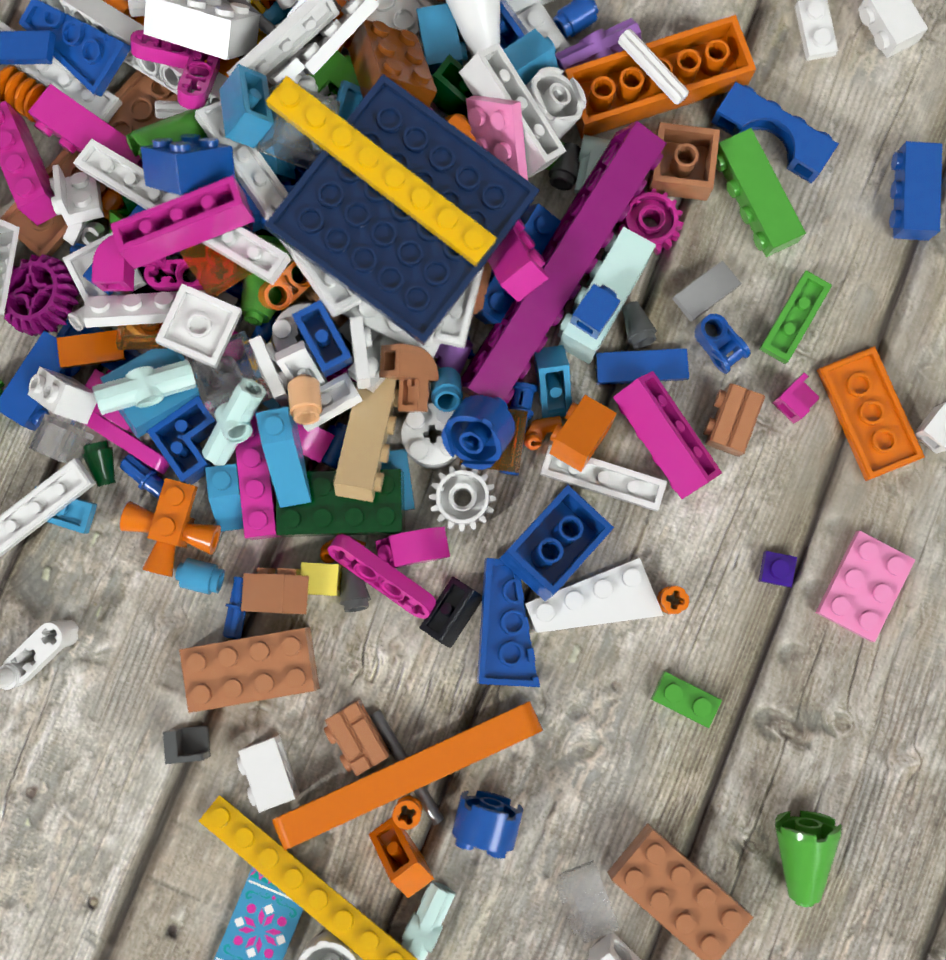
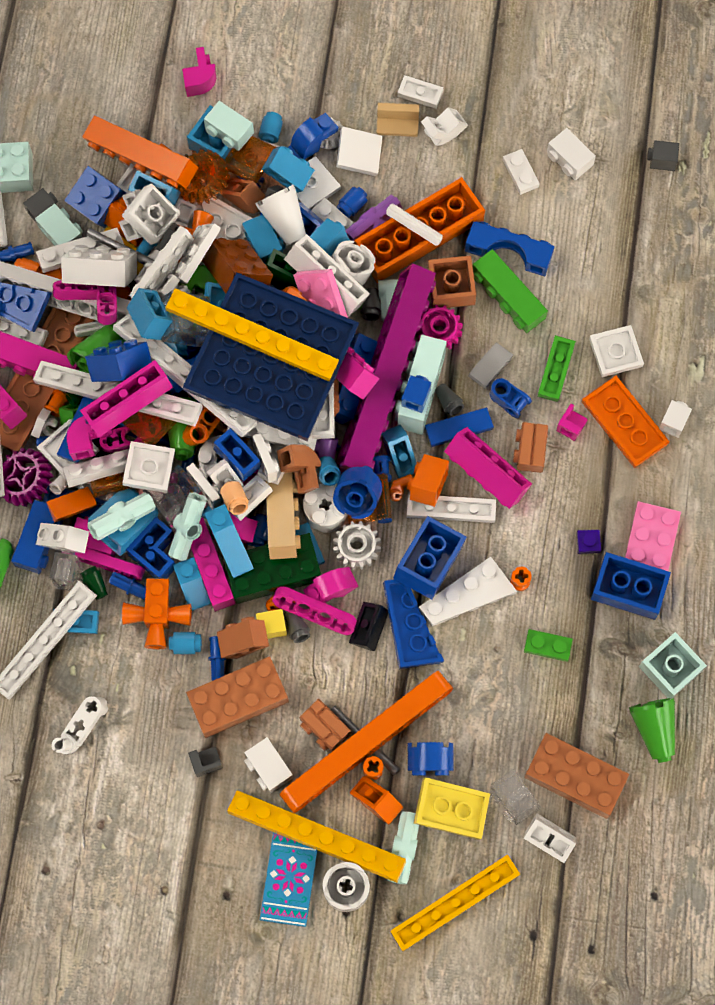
camera: 15 degrees left, 10 degrees down
white bracket [49,164,104,226] -> none
blue brick [889,141,942,241] -> none
none -> light yellow plate [414,777,490,840]
none -> white plate [589,325,644,377]
none -> blue brick [591,552,671,620]
none -> light aqua brick [639,632,707,698]

